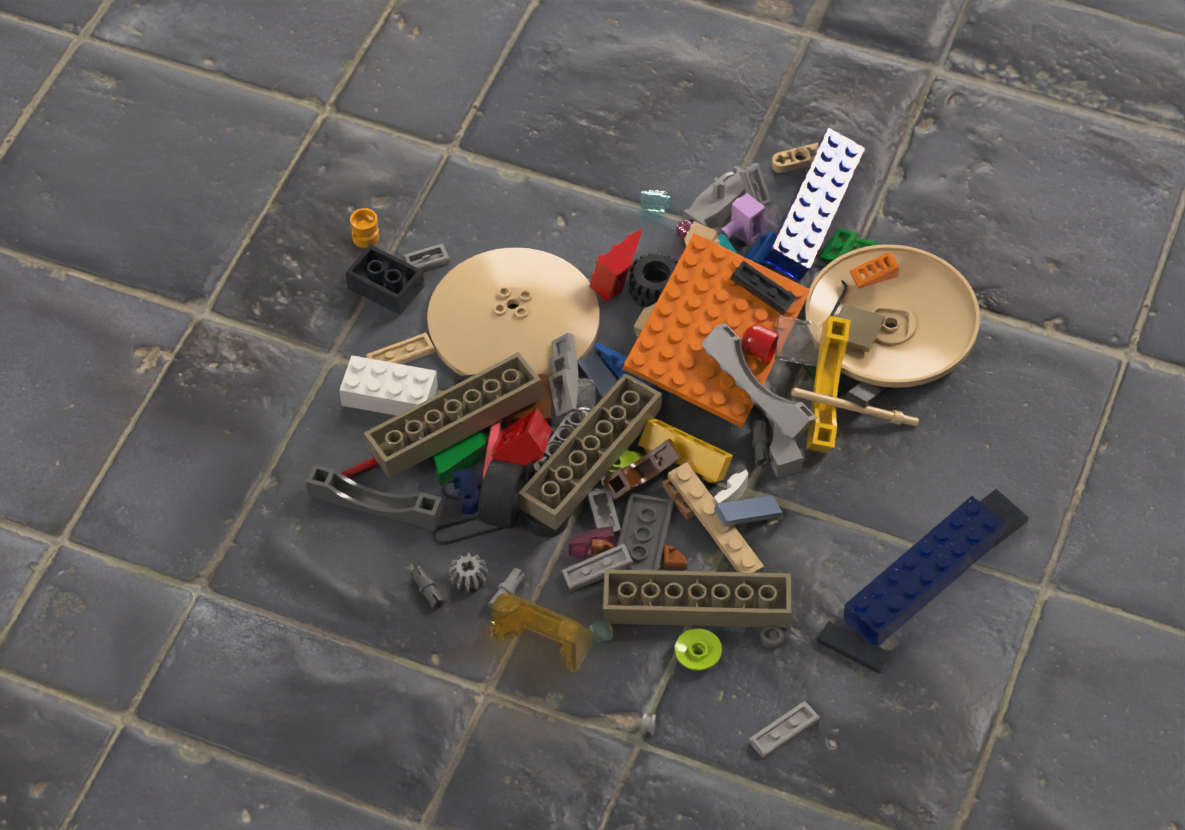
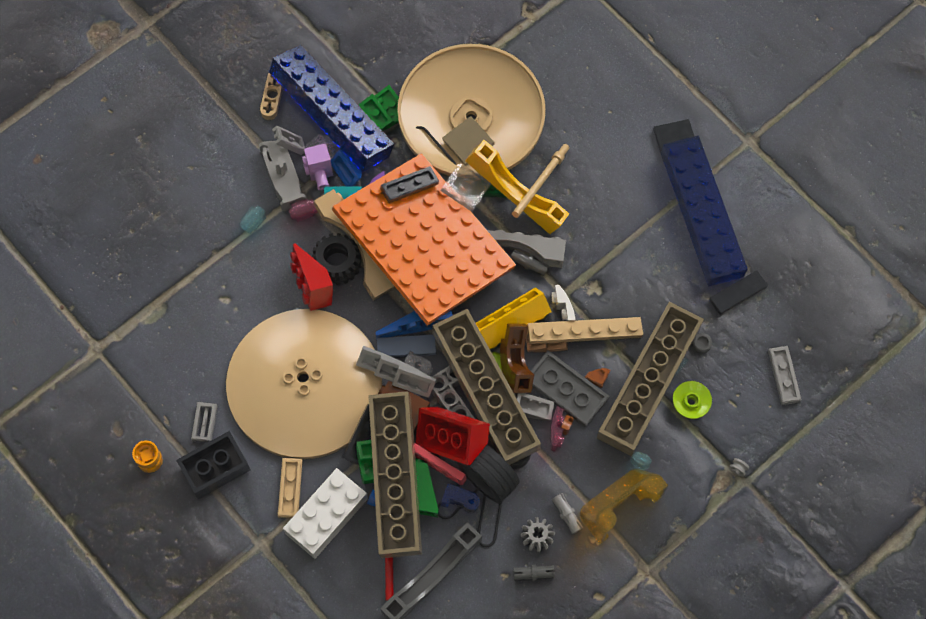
camera: 65 degrees left, 15 degrees up
light grey tile [561,543,634,592] -> none
light grey arch [701,323,817,439] -> none
sand blue tile [714,495,783,526] -> none
red helmet [741,325,779,366] -> none
black tile [846,382,892,408] -> none
orange slope [850,252,899,289] -> none

